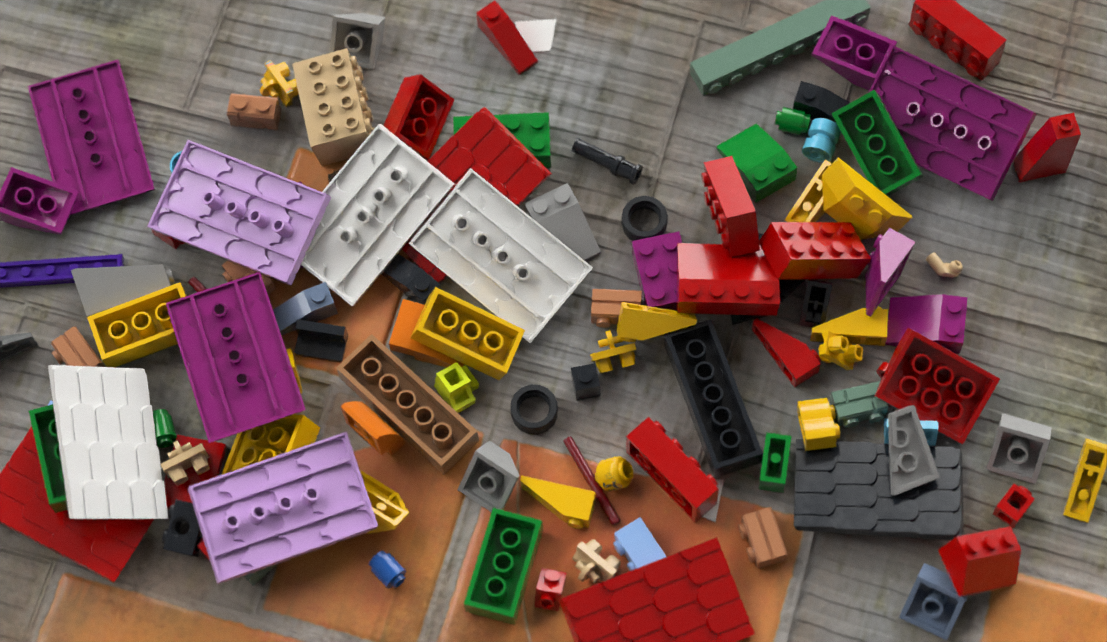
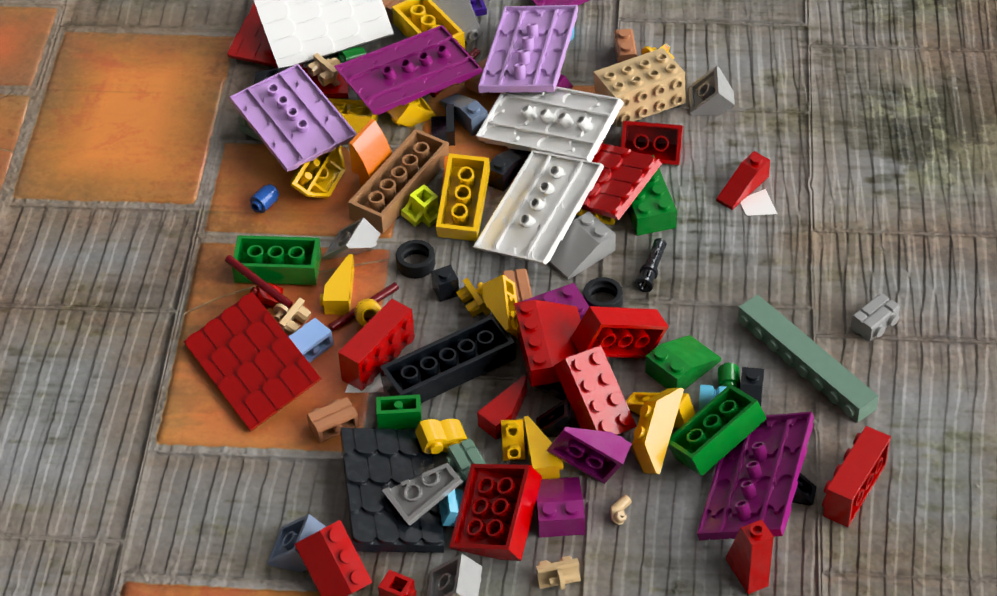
camera: 75 degrees right, 20 degrees down
magenta slope [812,15,897,90] -> none
none -> dark red bar [225,255,293,309]
none -> tan hips [536,556,581,590]

